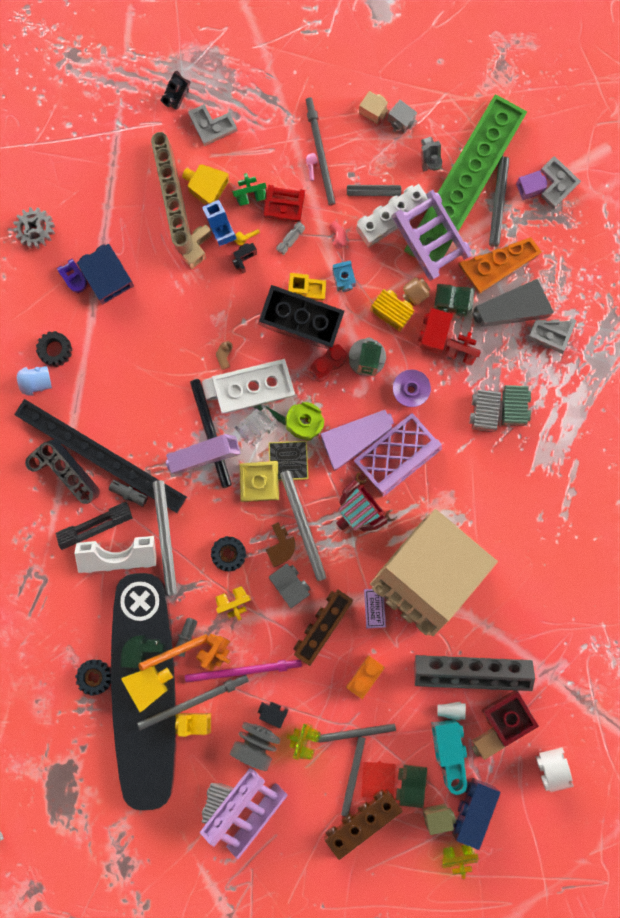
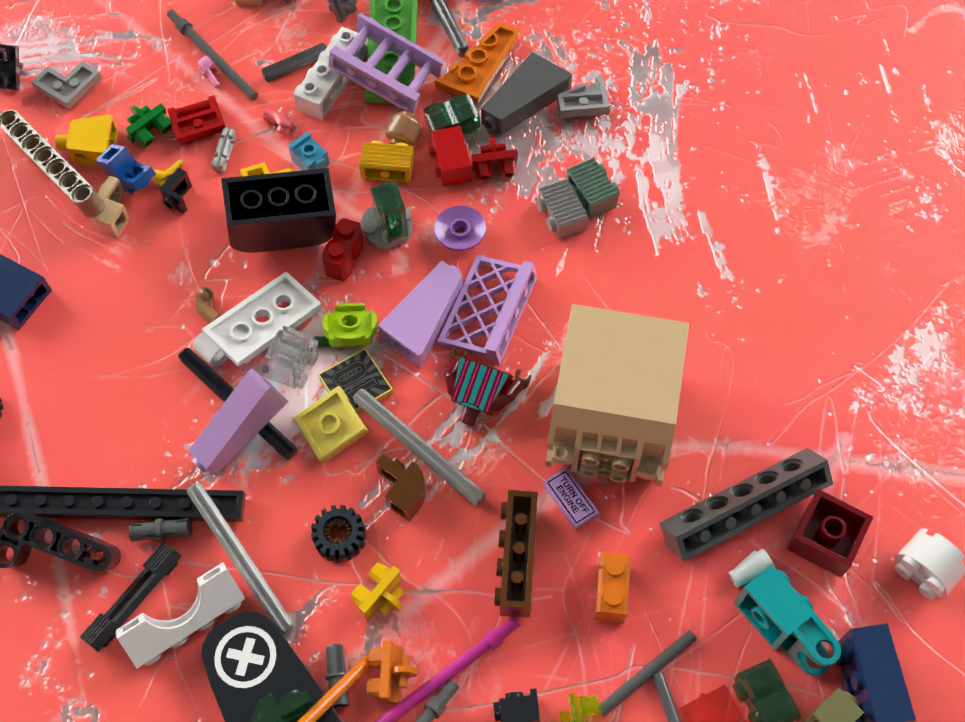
camera: 25 degrees left, 20 degrees down
dark grey brick [269,564,311,608] -> none
medium nougat brick [471,729,504,760] -> none

